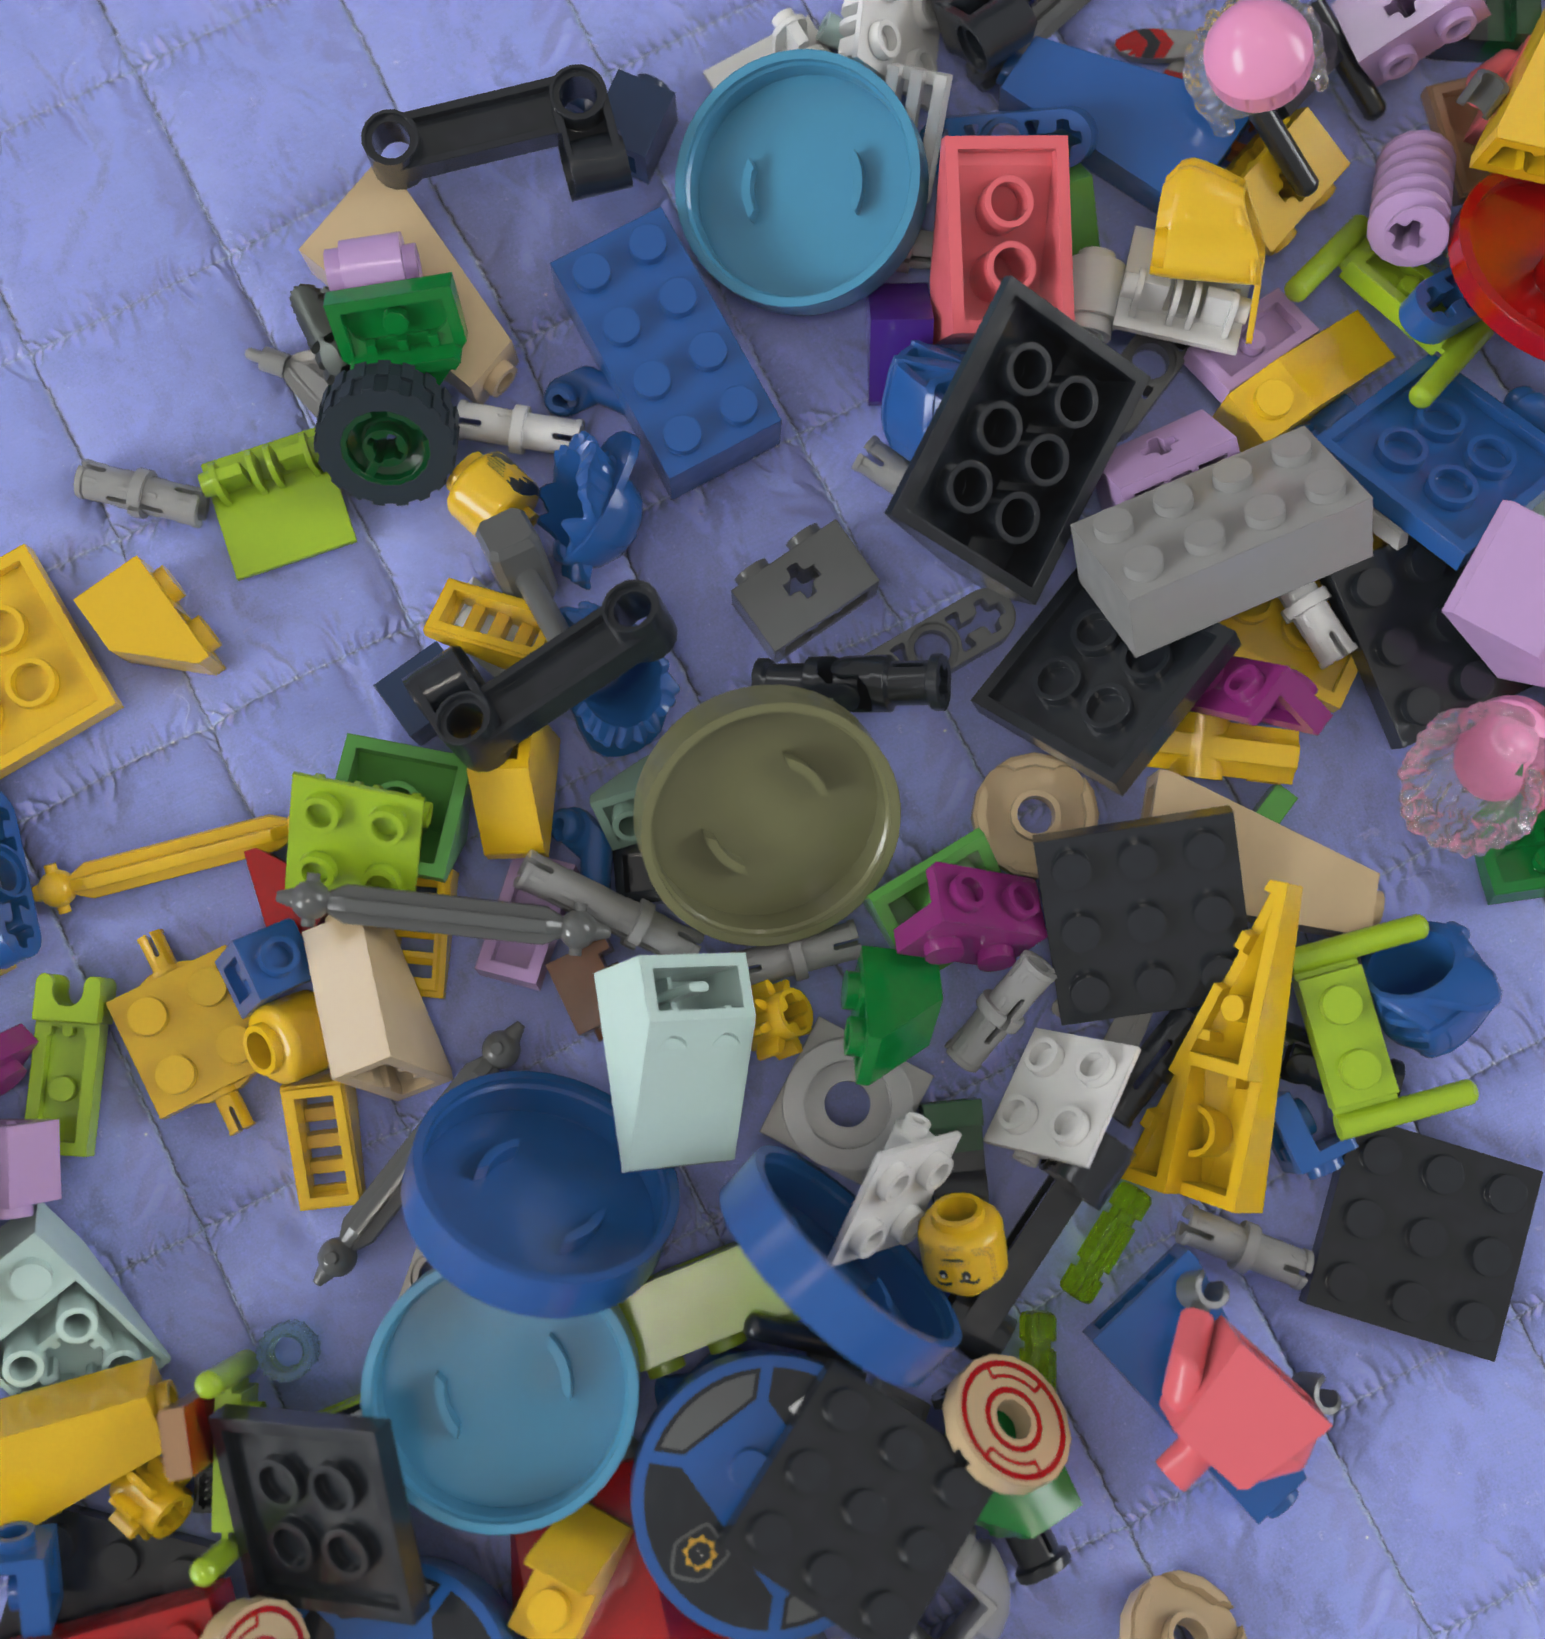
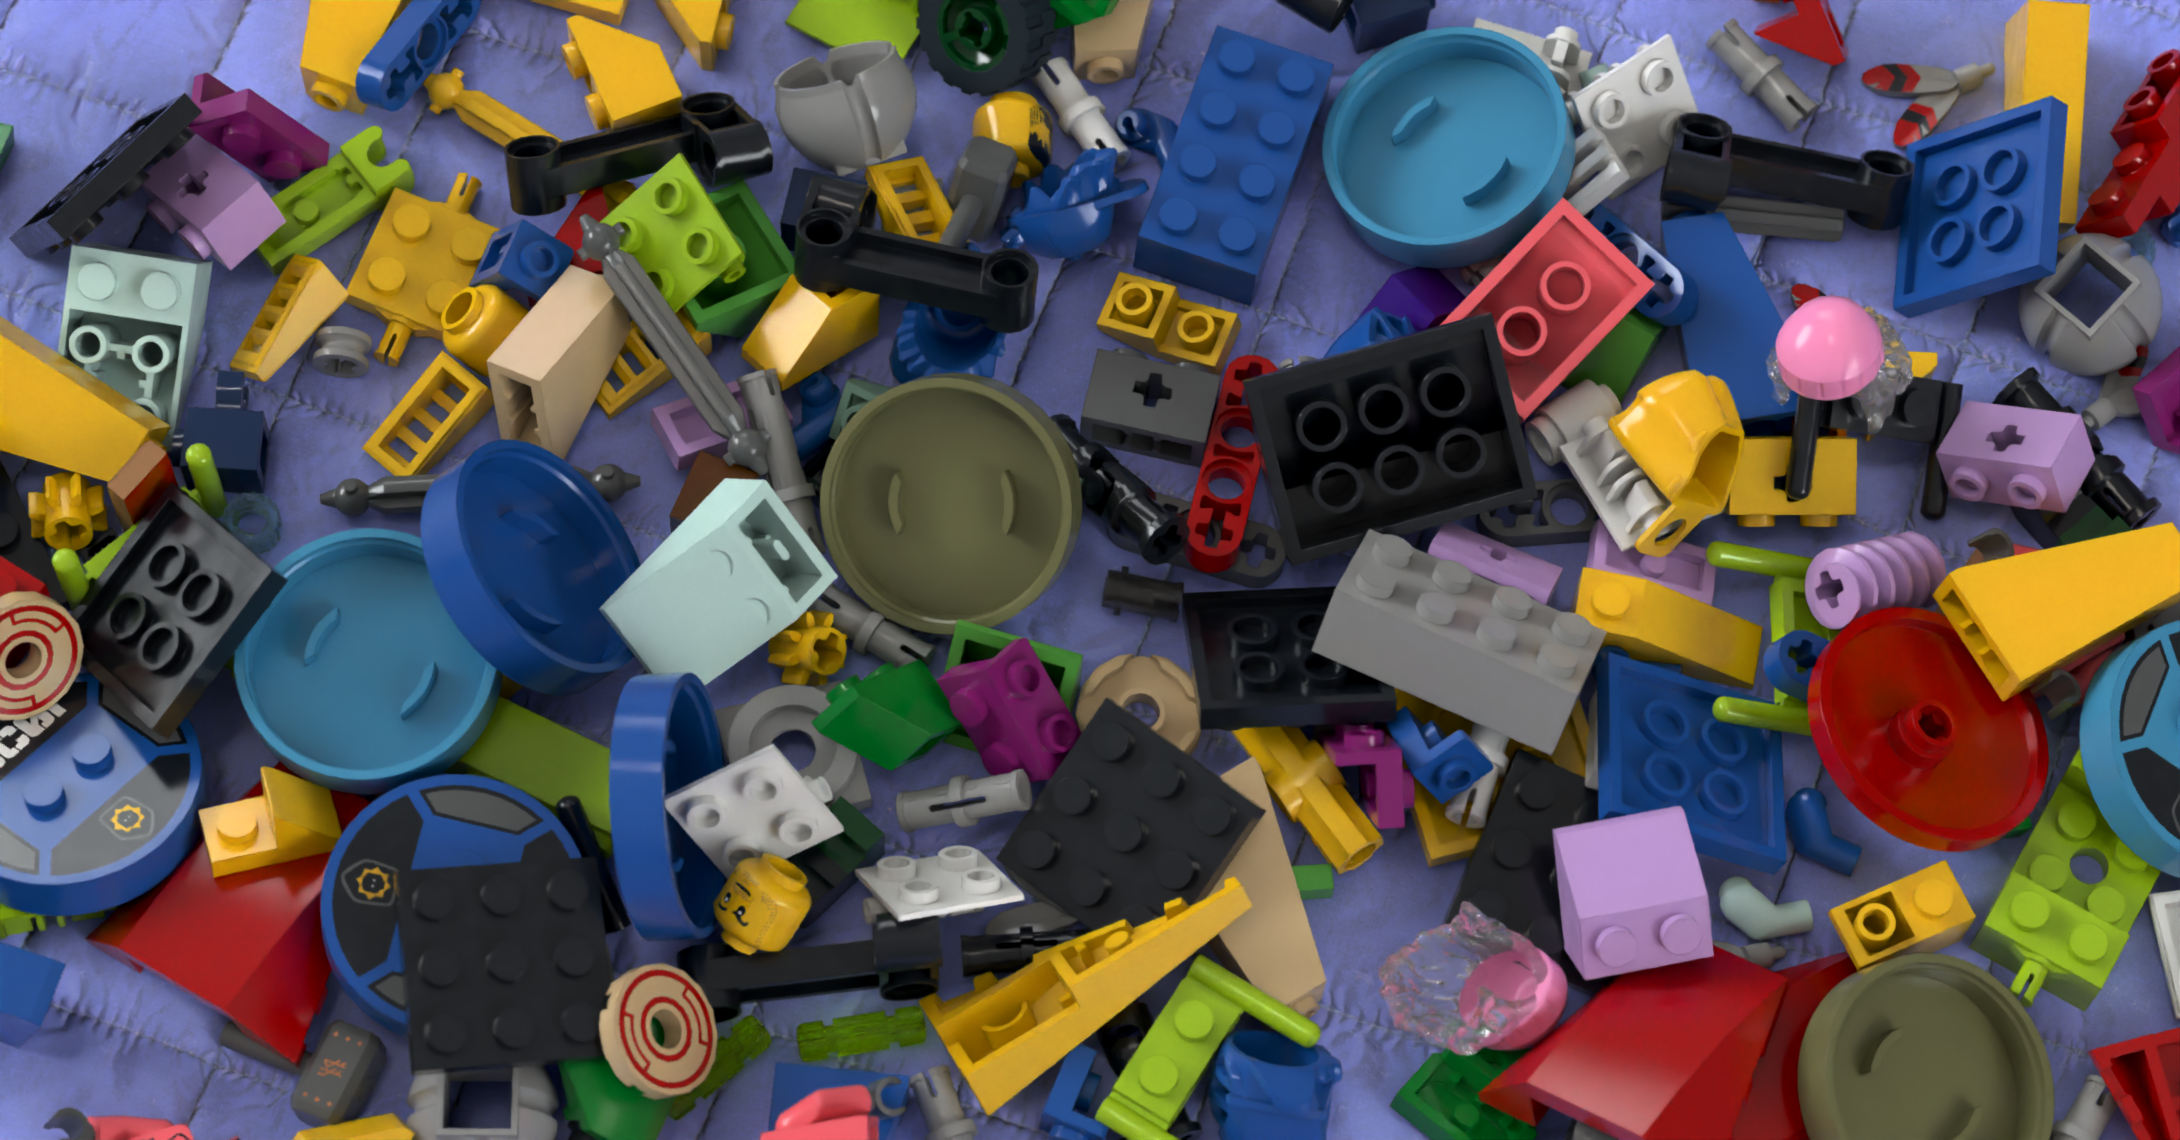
camera: 45 degrees right, 15 degrees down
none -> dark blue brick [171,370,271,495]
none -> yellow slope [229,254,349,382]
none -> light grey bush [312,326,372,378]
none -> black piece [503,92,773,216]
none -> yellow slope [561,15,683,131]
none -> light grey piece [773,40,917,177]
none -> yellow slope [1096,271,1242,375]
none -> clear smoke pin [1101,566,1184,623]
none -> red beam [1183,355,1278,573]
none -> blue bracket [1385,706,1494,804]

